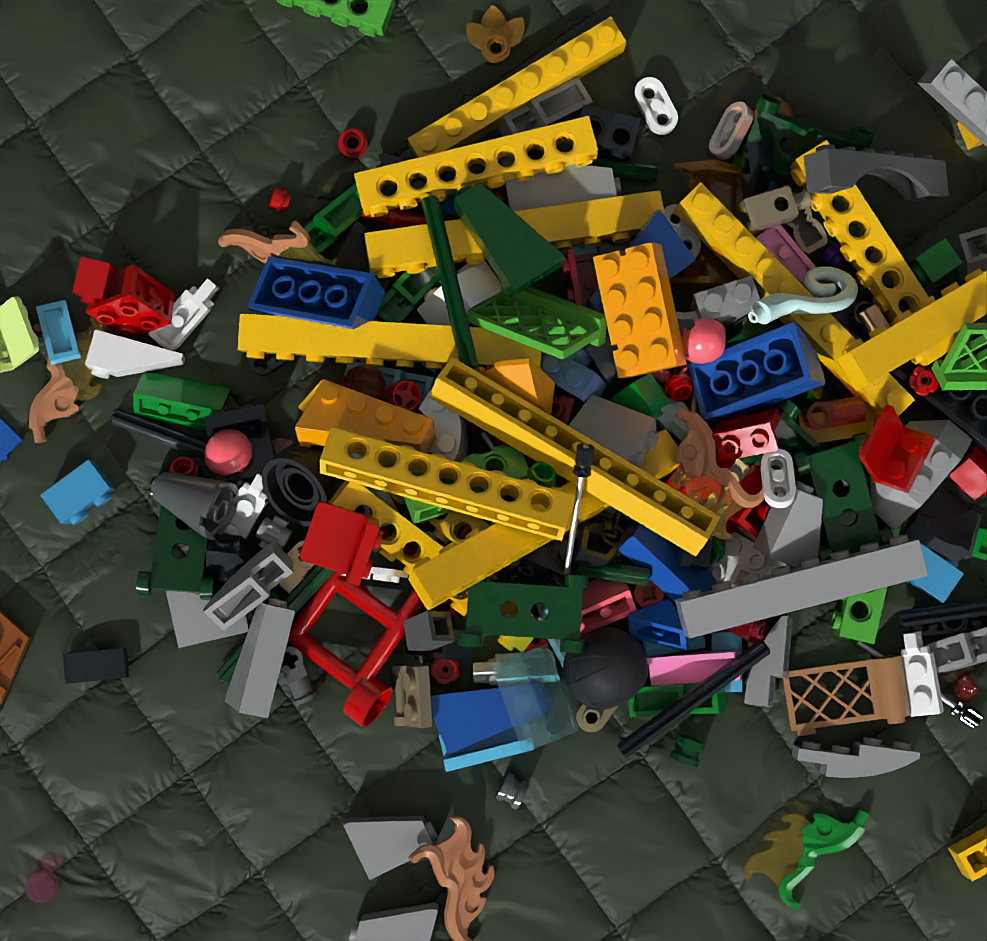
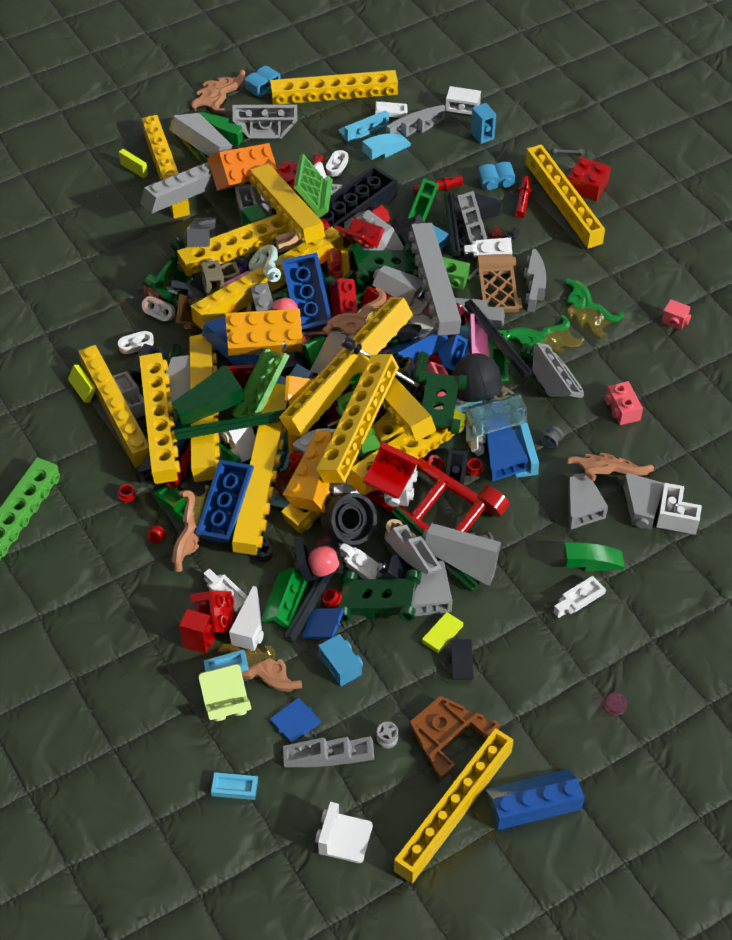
camera: 85 degrees left, 35 degrees down
dark grey cone [151,472,239,540] -> none
light grey gear [256,515,293,550] -> none
dark tan plate [391,664,432,728] -> none
dark grey brick [403,611,455,651] -> none
pearl gold plate [466,5,525,64] -> none
red plate [664,374,693,402] -> none
white plate [761,448,796,508] -> none
none -> neon yellow tile [68,365,96,403]
none -> blue piece [302,608,344,639]
none -> neon yellow tile [422,612,463,654]
none -> piece [507,315,584,353]
none -> light grey wedge [533,343,584,398]
none -> white hinge [553,576,606,618]
none -> green slope [563,542,625,572]
none -> coral brick [605,381,643,425]

